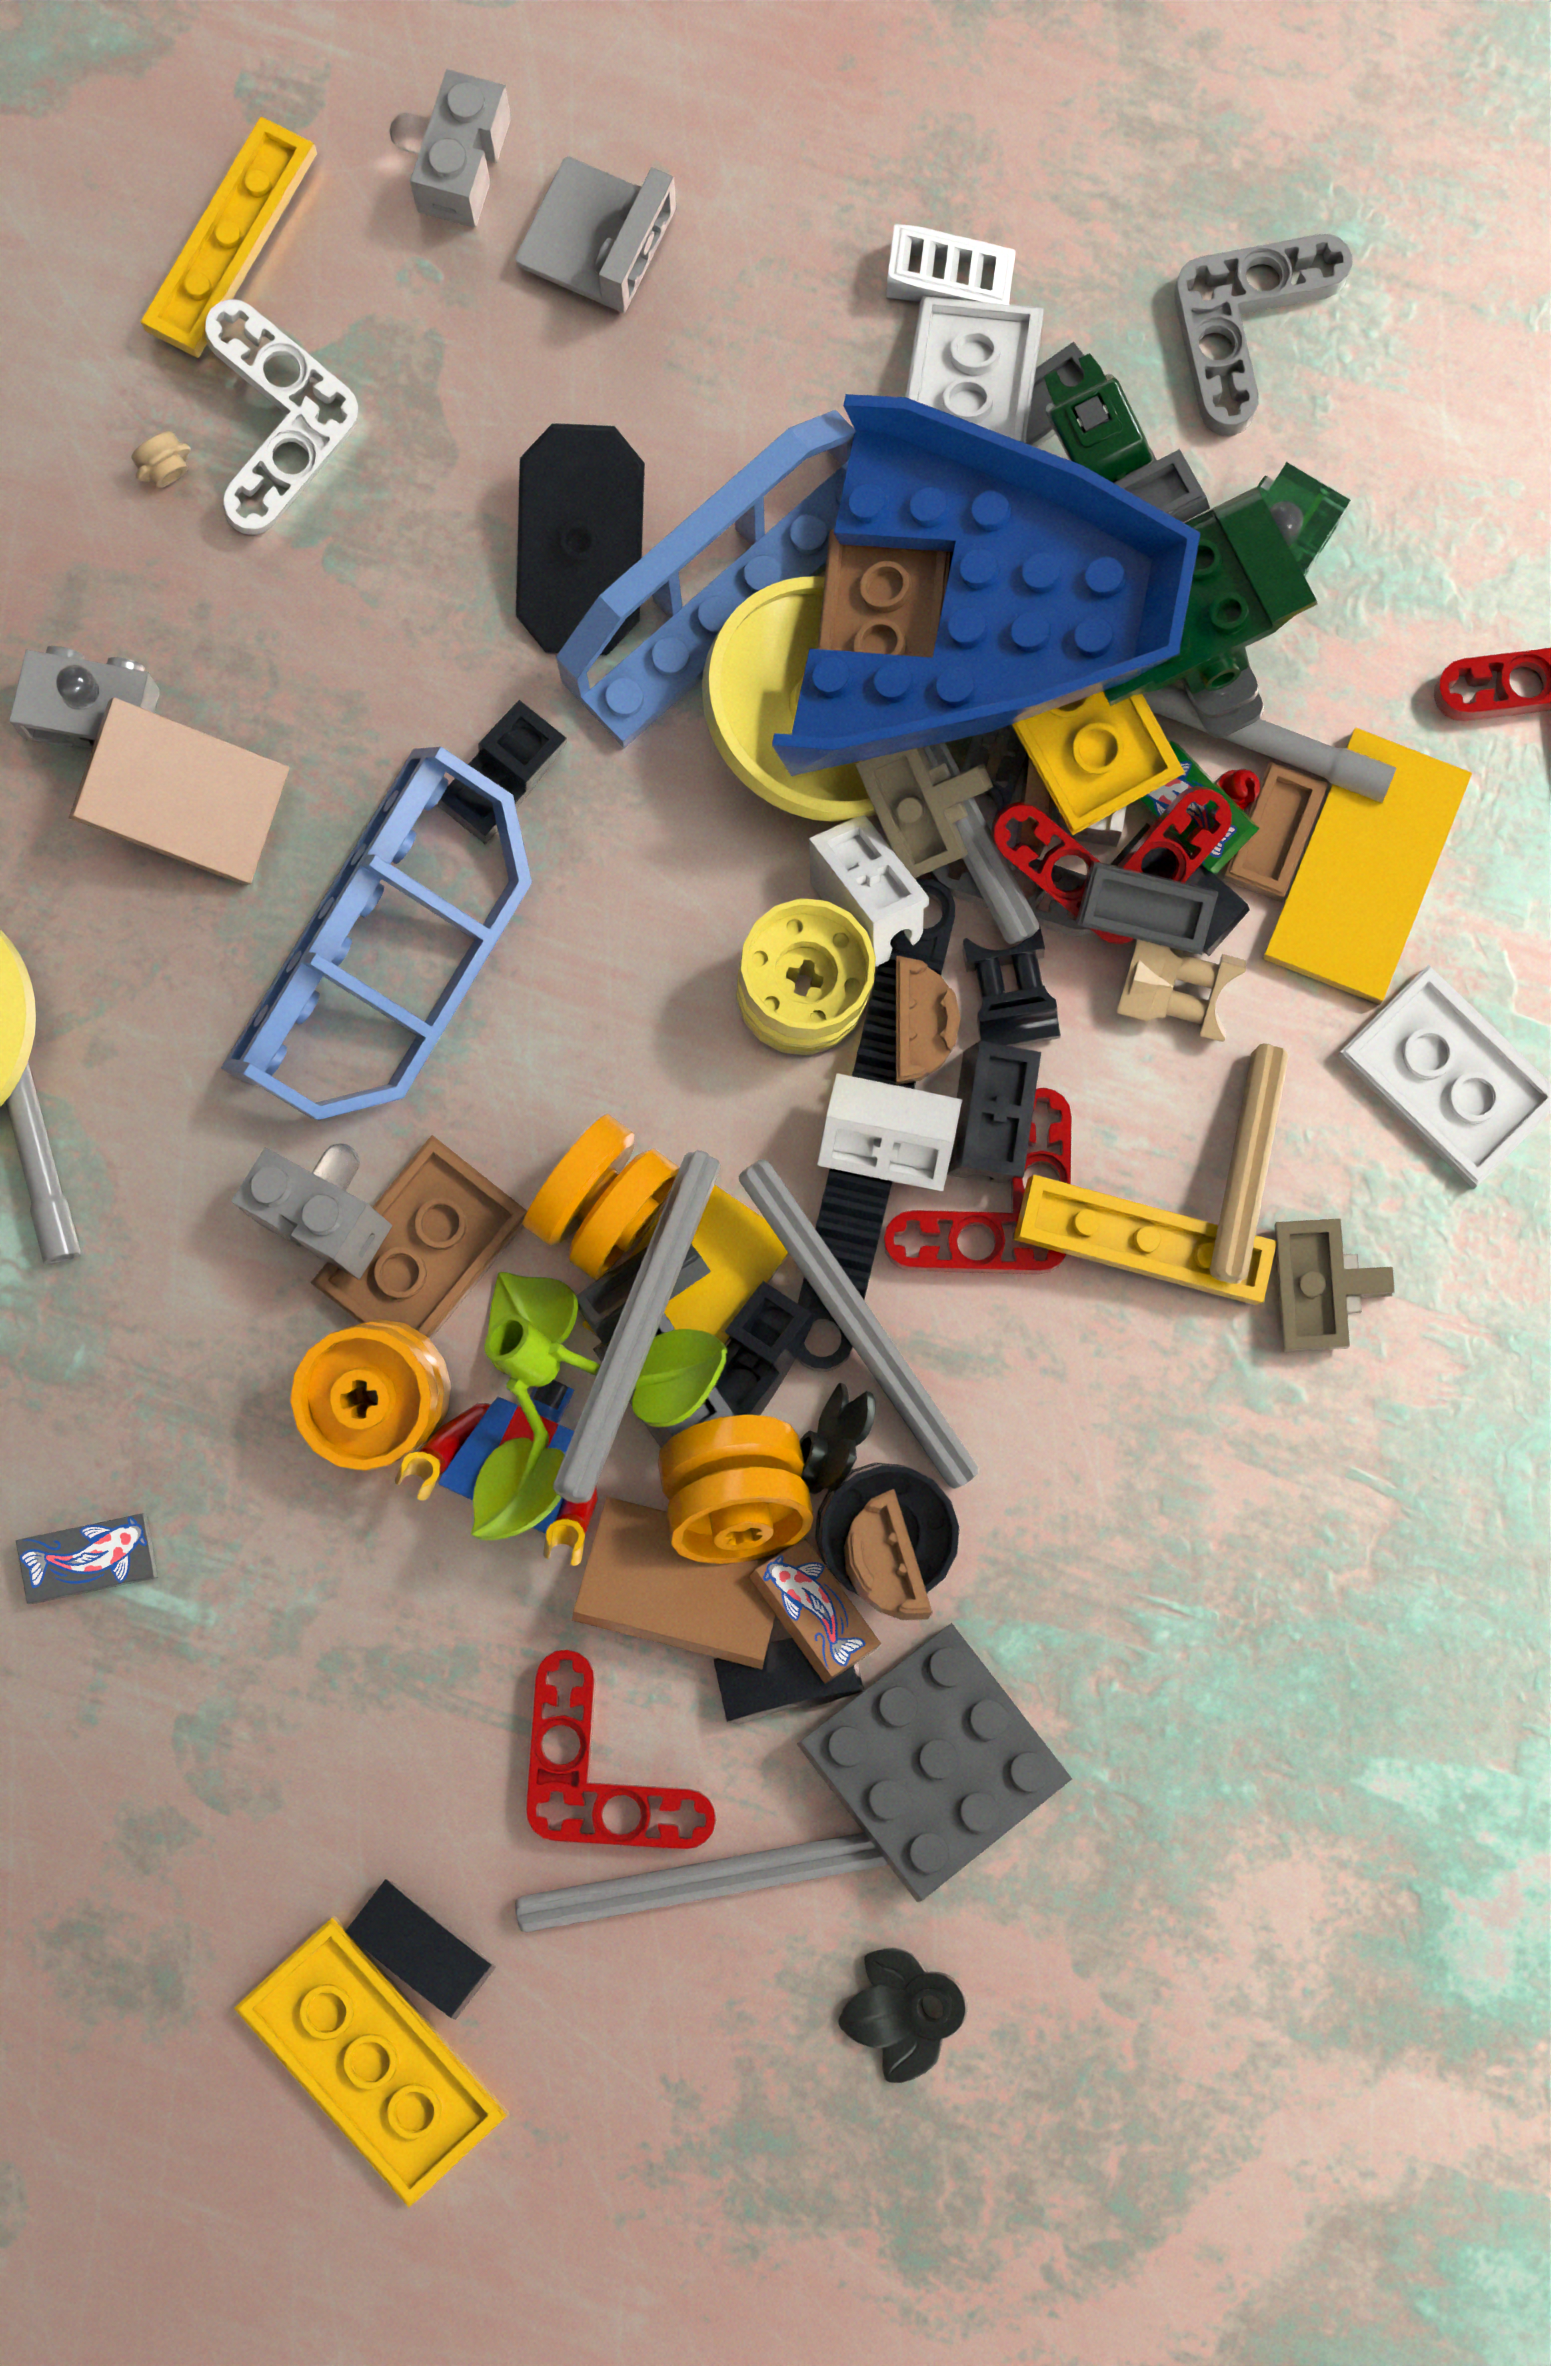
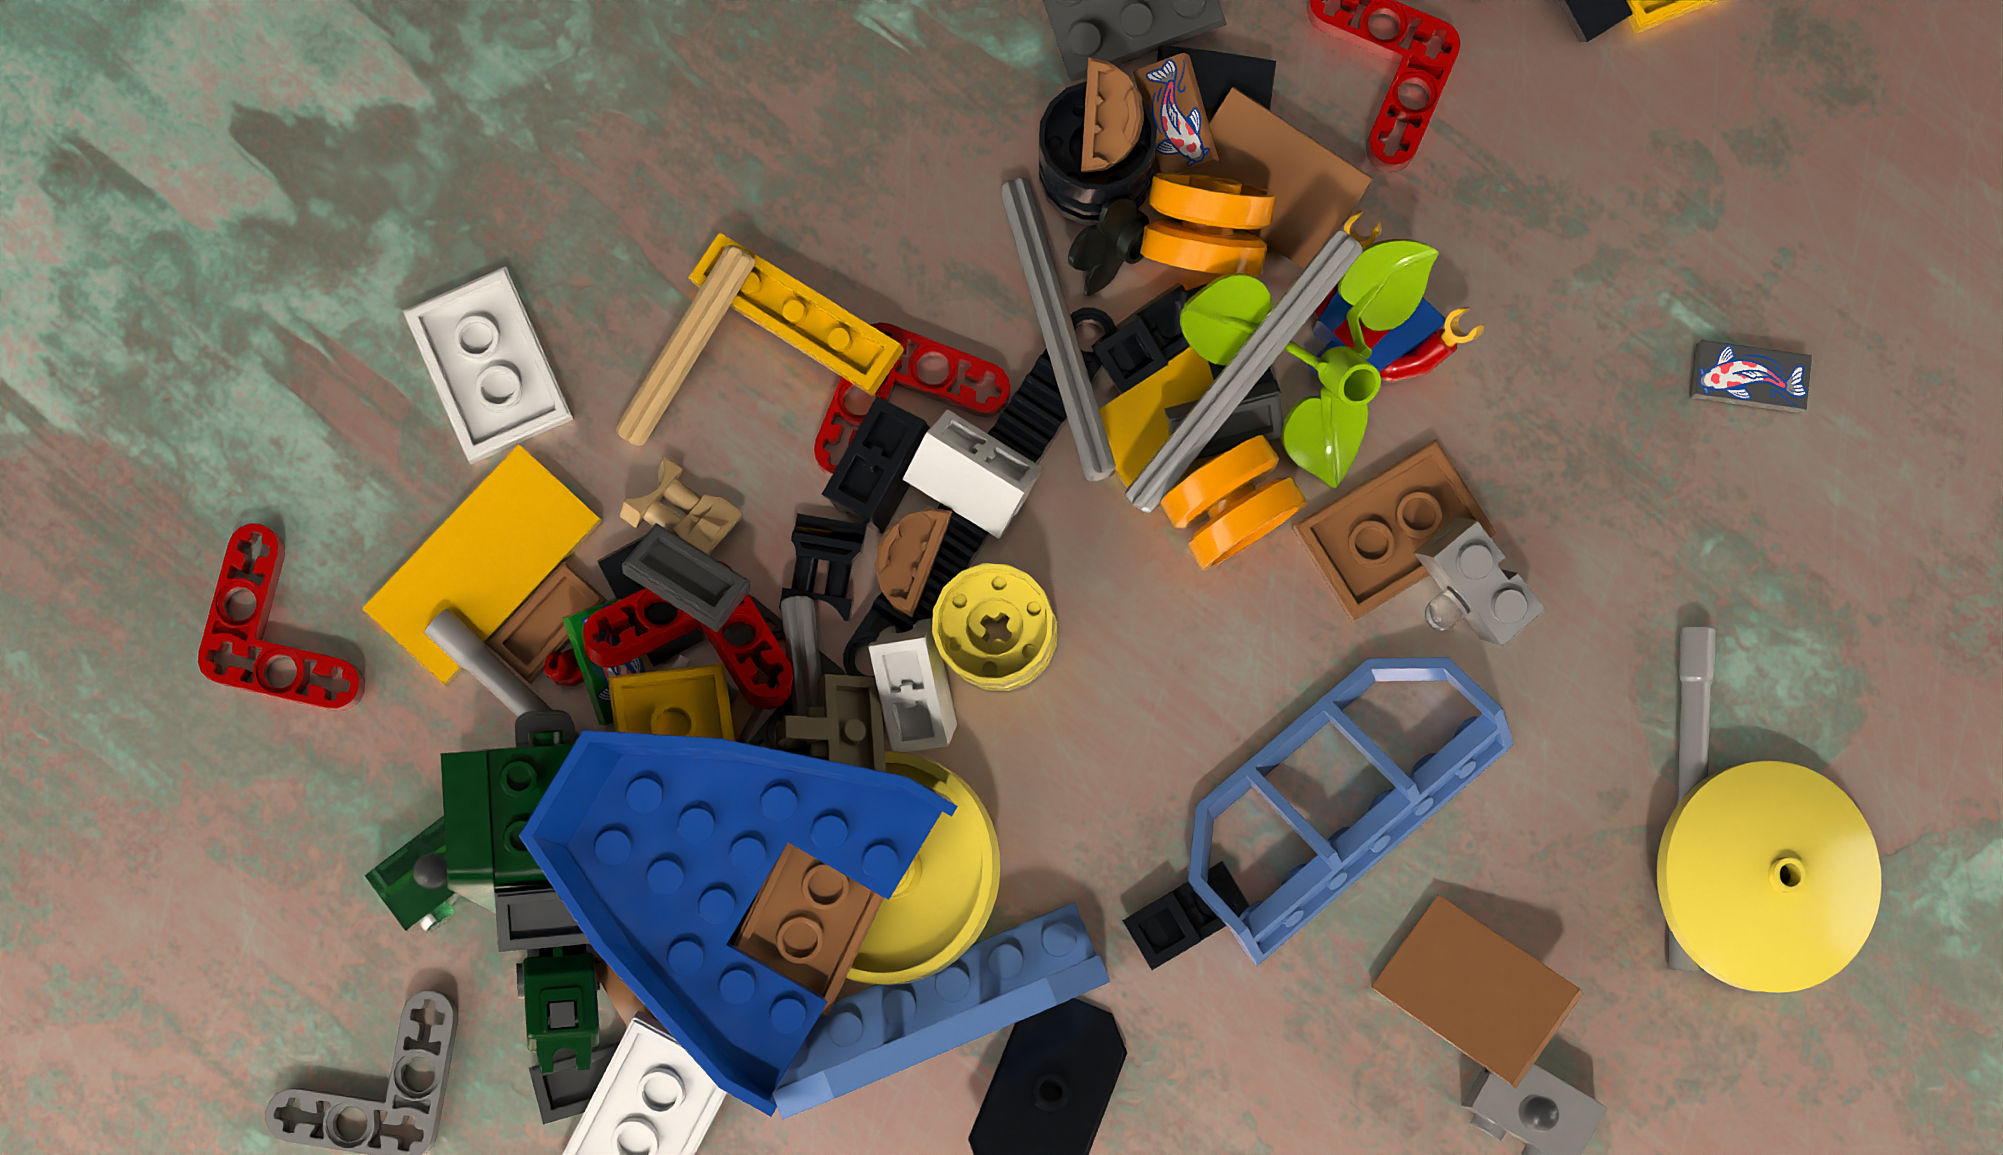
camera: 165 degrees left, 0 degrees up
light orange wheel [290,1319,451,1471] -> none
dark tan hinge [1274,1218,1395,1352] -> none

